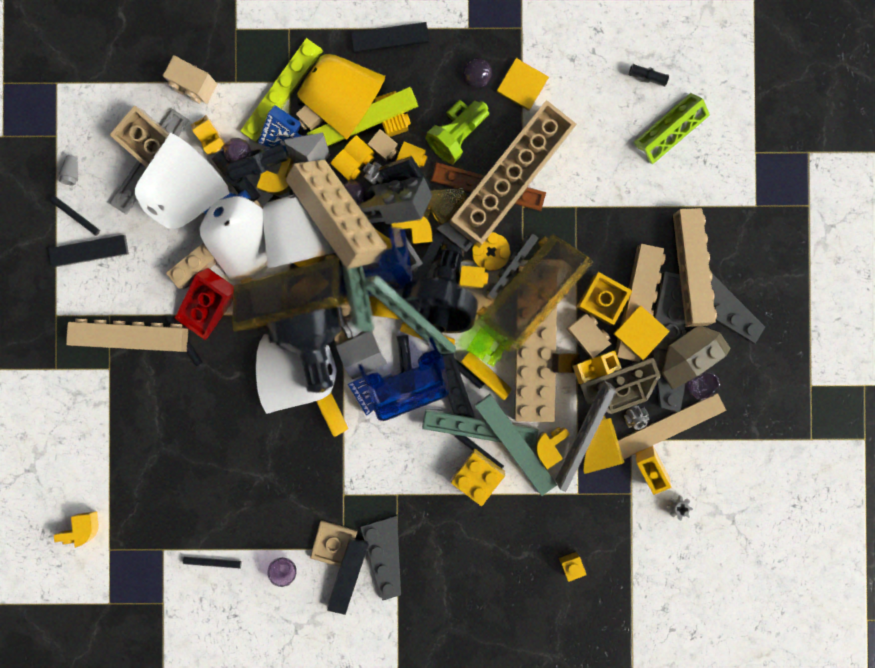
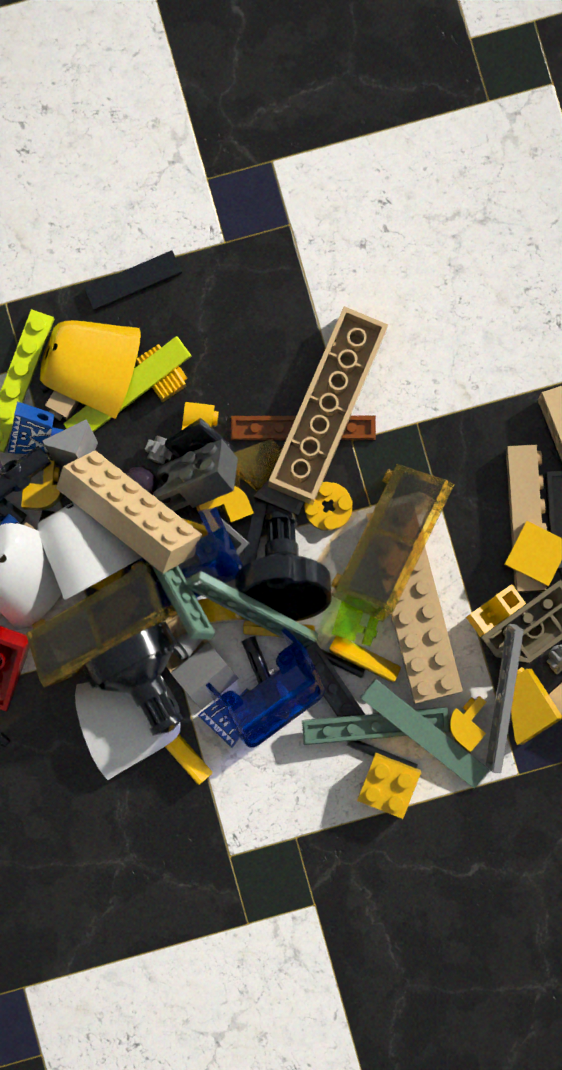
camera: 15 degrees left, 5 degrees down
black bar [183,557,242,569] -> none
clear purple hair [267,557,297,587] -> none
tan tile [310,520,357,567] -> none
black tile [327,537,369,615] -> none
yellow brick [331,135,374,181] -> none
dark grey wing [360,515,401,601] -> none
tan brick [368,130,399,162] -> none
lime piece [425,100,489,165] -> none
yellow brick [459,266,488,290] -> none
clear purple hair [463,58,493,88] -> none
dark grey wing [486,234,539,301] -> none
yellow tile [497,58,549,111] -> none
dark brown tile [552,353,580,373] -> none
yellow brick [559,552,587,582] -> none
tan brick [566,314,611,358] -> none
yellow brick [577,272,632,325] -> none
black pin [629,64,669,87] -> none
lime fence [634,93,710,164] -> none

